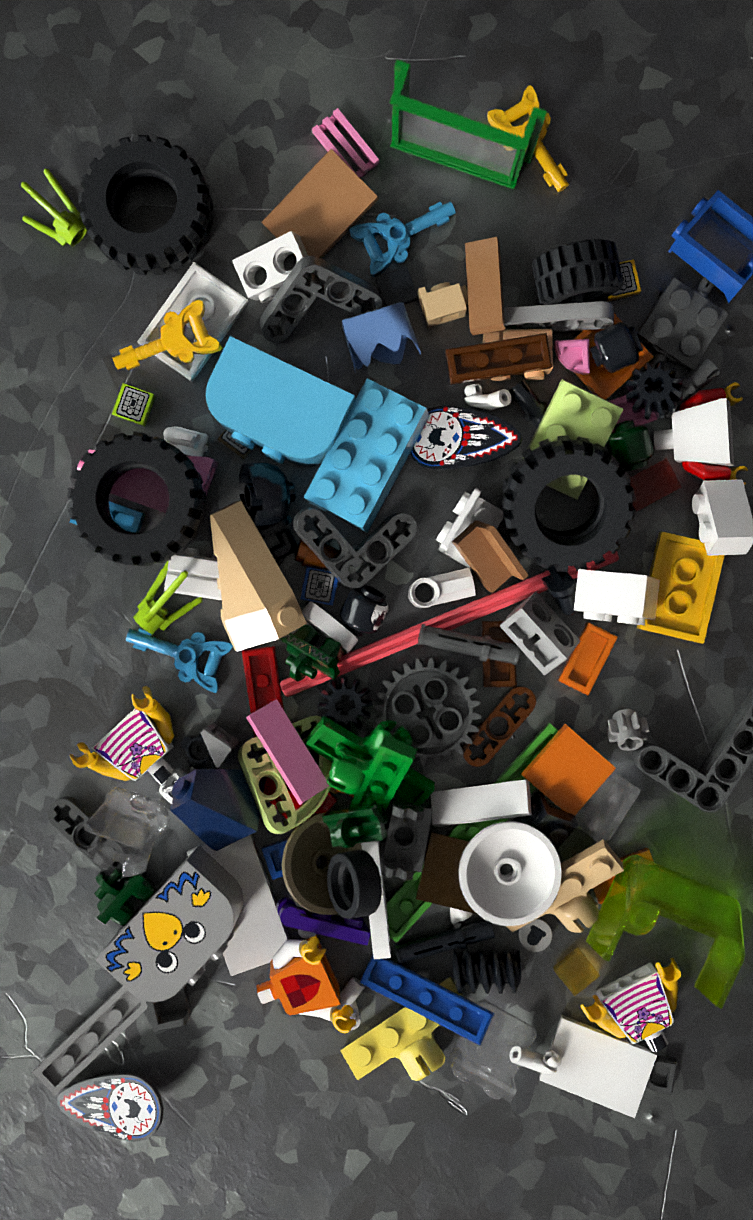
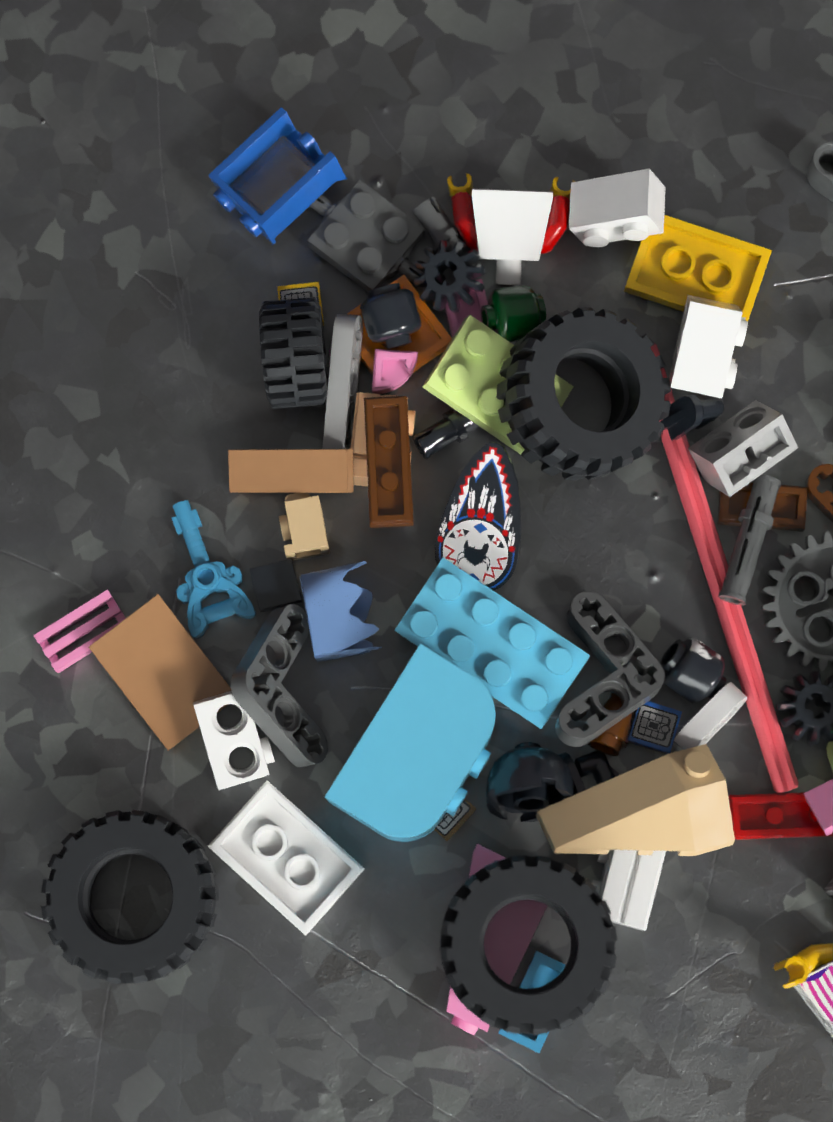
camera: 85 degrees left, 10 degrees down
lime plant [21,168,88,247] -> none
yellow piece [112,300,222,370] -> none
tile [112,383,156,427] -> none
dark azure piece [126,628,233,693] -> none
lime plant [133,561,203,634] -> none
white piece [163,426,209,457] -> none
dark green hips [280,624,344,681] -> none
green piece [389,59,547,189] -> none
white piece [408,568,476,608] -> none
white bracket [436,488,504,570] -> none
medium nougat panel [452,520,529,593] -> none
white arm [464,384,511,410] -> none
yellow piece [487,85,569,193] -> none
orange tile [557,622,618,696] -> none
clear red tile [630,458,682,512] -> none

